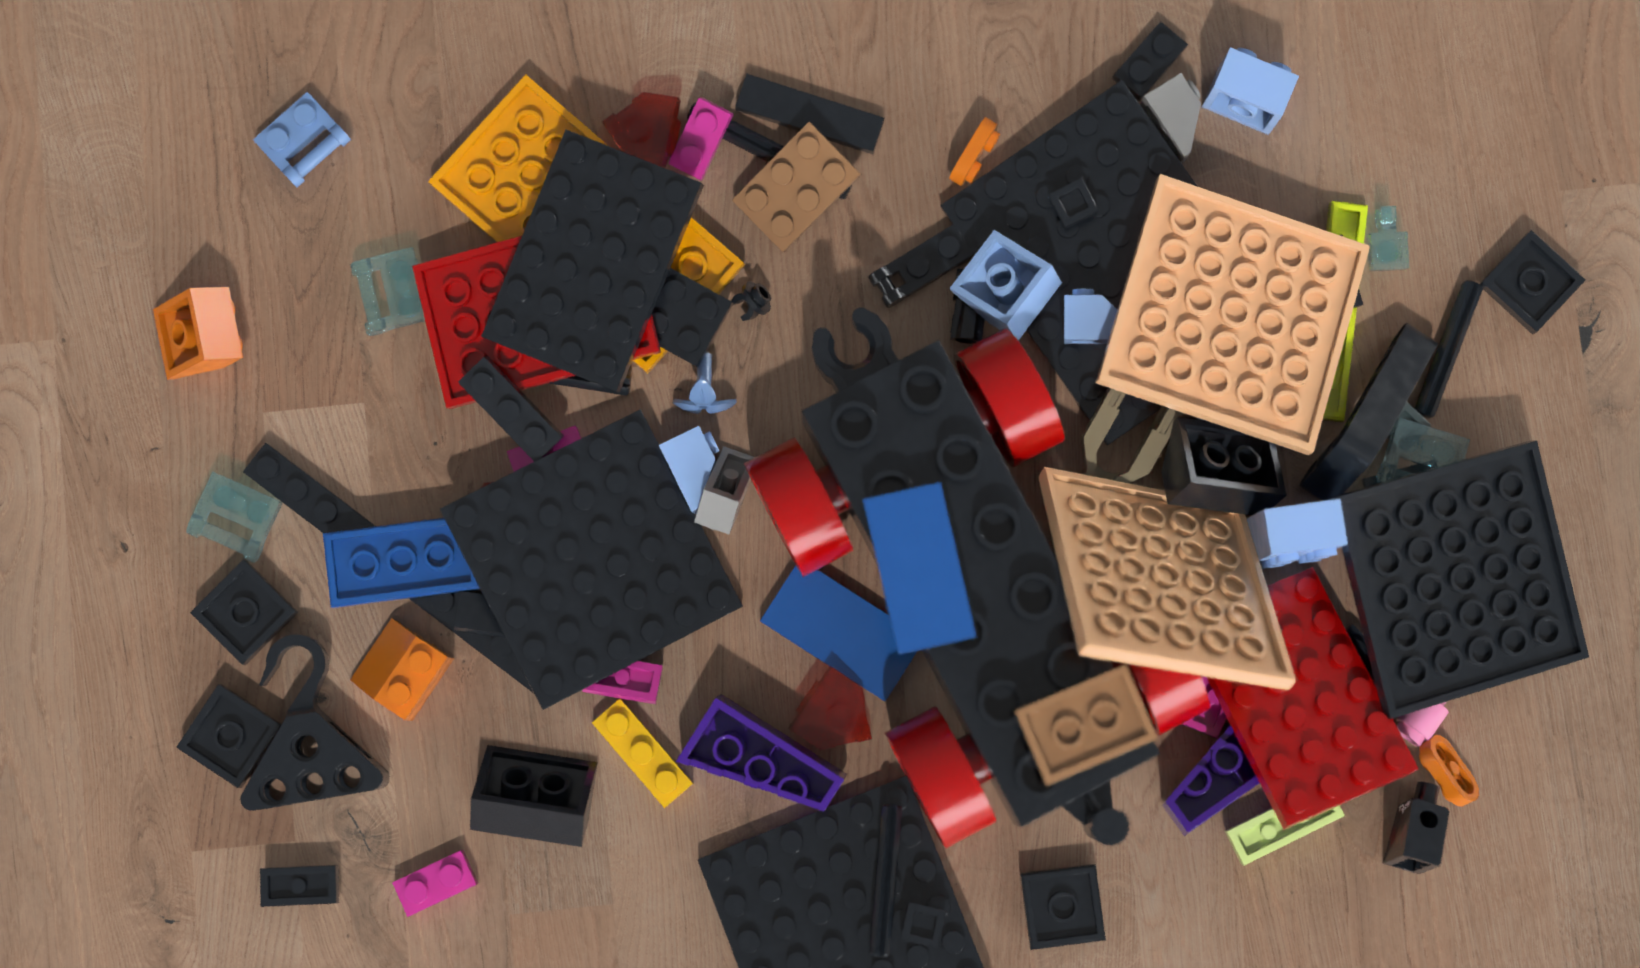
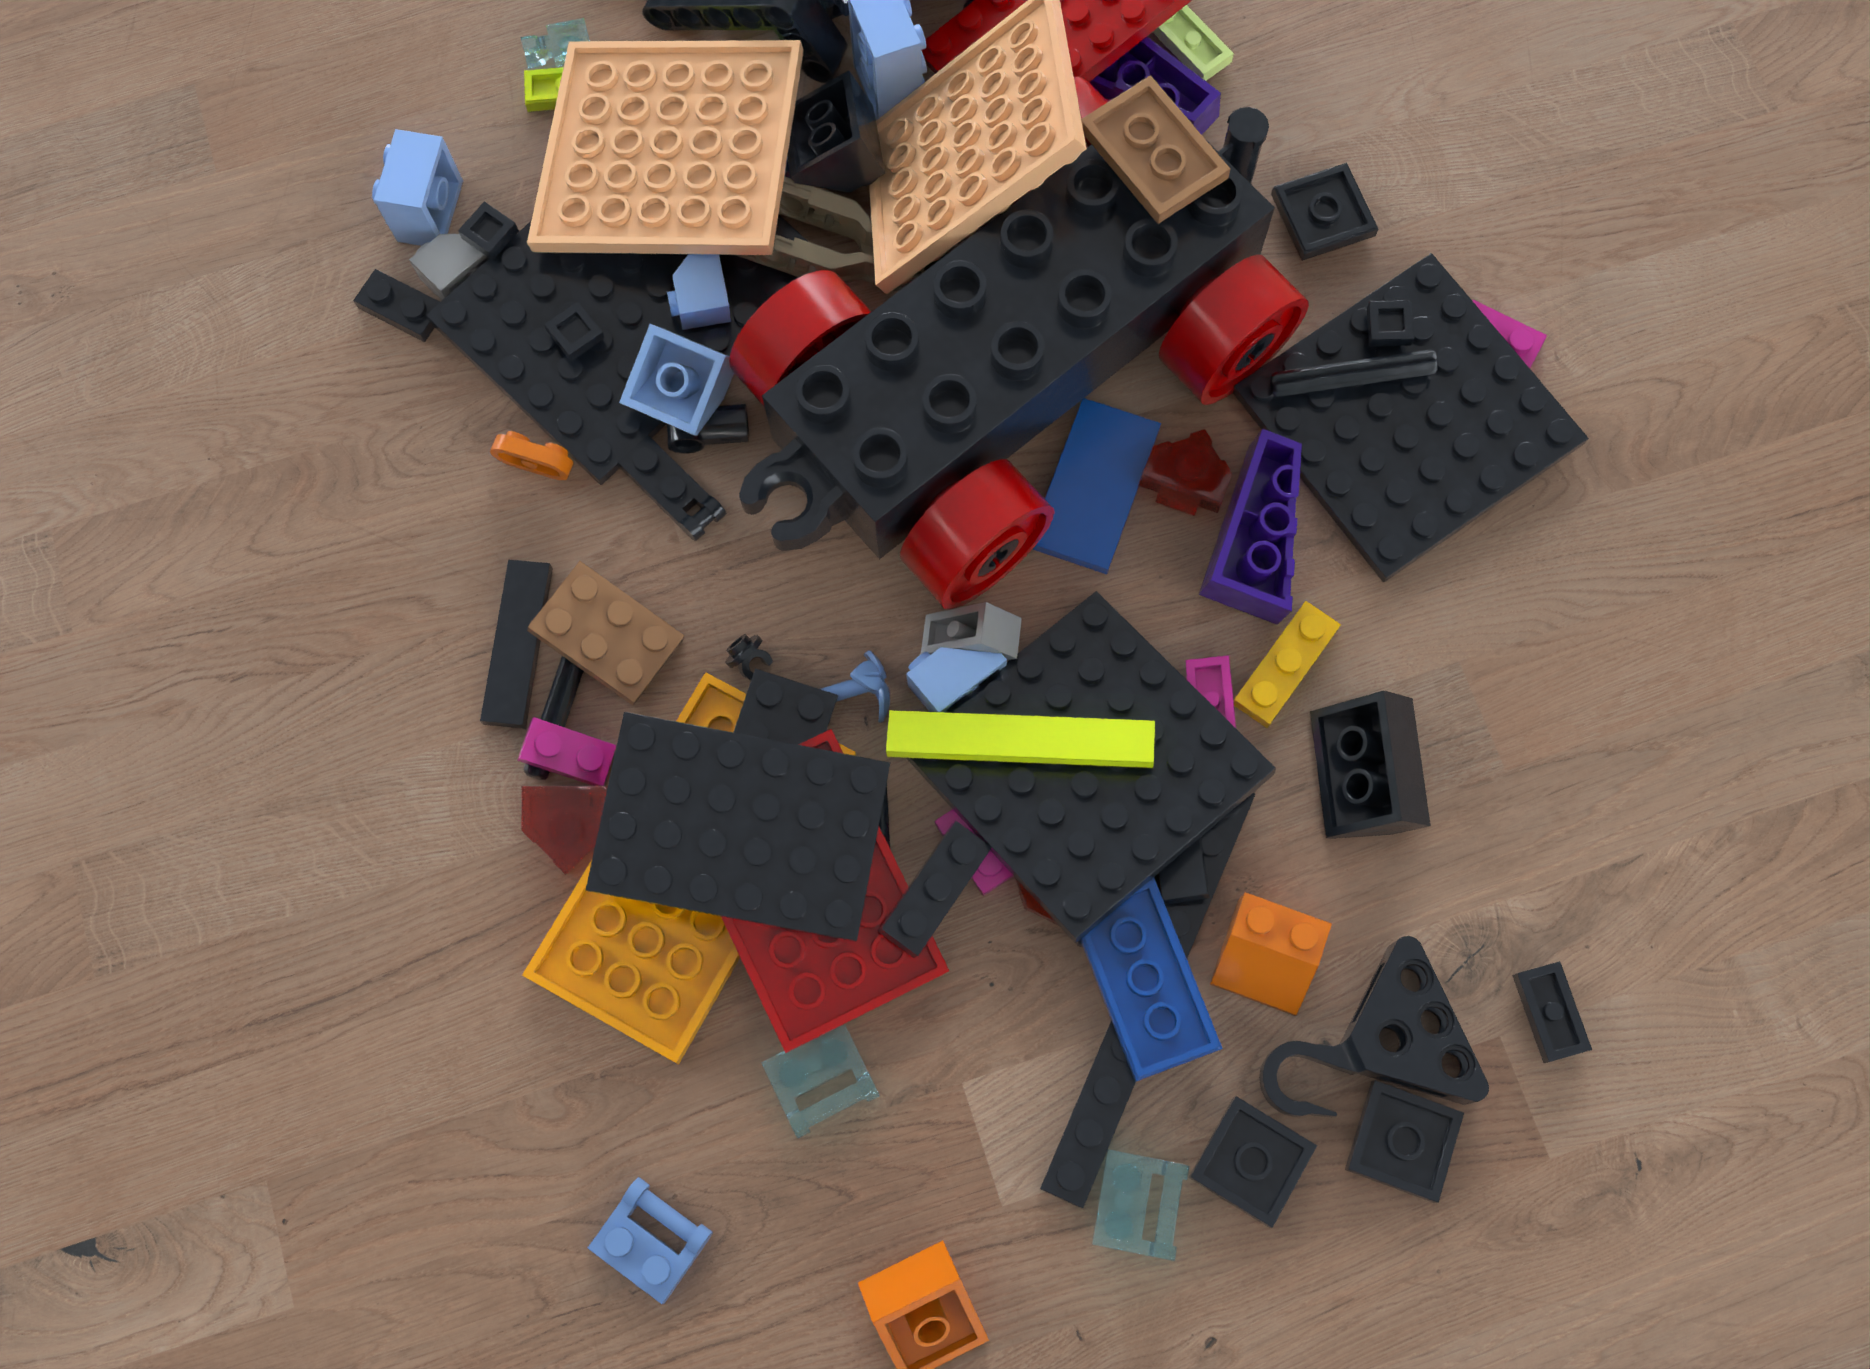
camera: 100 degrees left, 10 degrees down
dark pink plate [392,850,478,917] -> none
blue tile [863,482,976,655] -> none
none -> black plate [458,201,519,260]
none -> neon yellow tile [886,710,1155,768]

